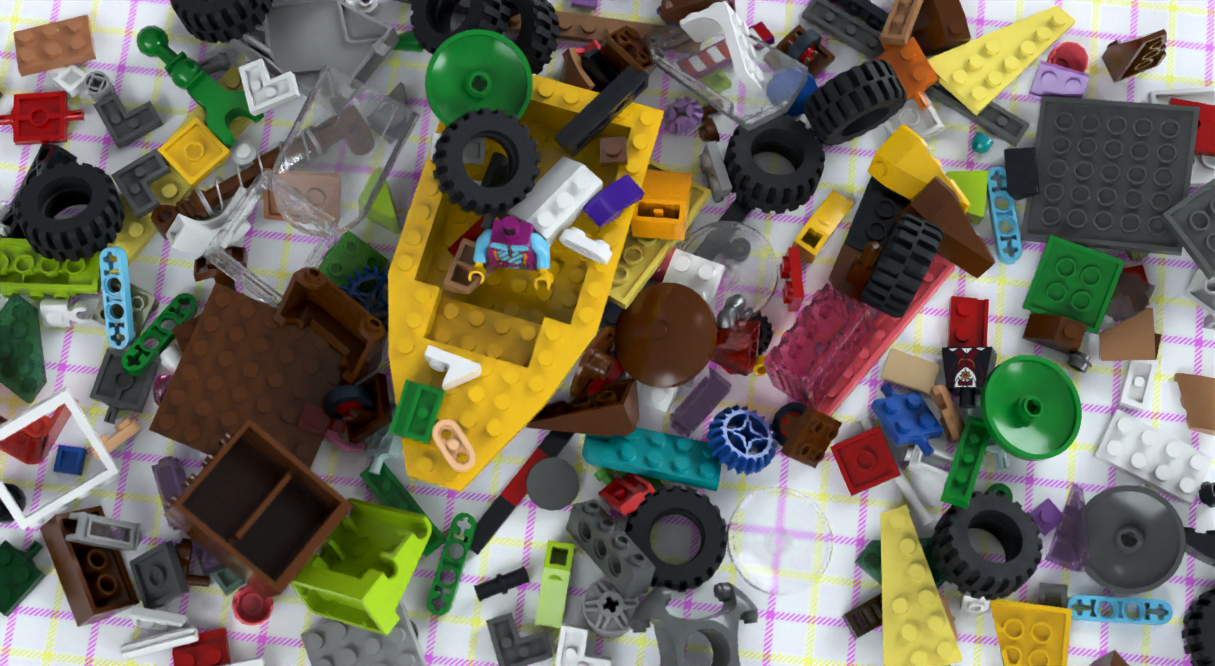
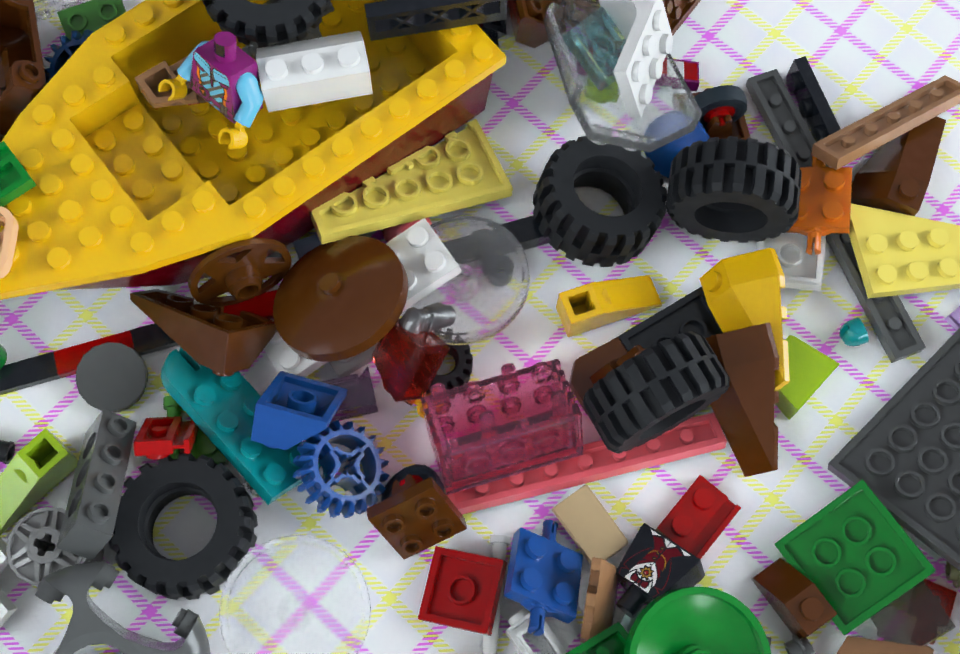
camera: 35 degrees right, 5 degrees down
white slope [424,345,482,391] -> none
white plate [559,227,612,265] -> none
dark purple slope [583,174,645,228] -> none
reddish brown plate [599,136,628,167] -> none
light orange slope [631,170,694,241] -> none
lavender gear [664,96,703,134] -> none
reddish brown plate [698,100,726,143] -> none
light grey plate [699,141,732,203] -> none
red plate [779,246,804,312] -> none
medium azure beam [986,167,1022,265] -> none
black slope [1004,147,1040,201] -> none
none -> blue slope [251,371,348,450]
none -> clear light blue plate [561,6,626,91]

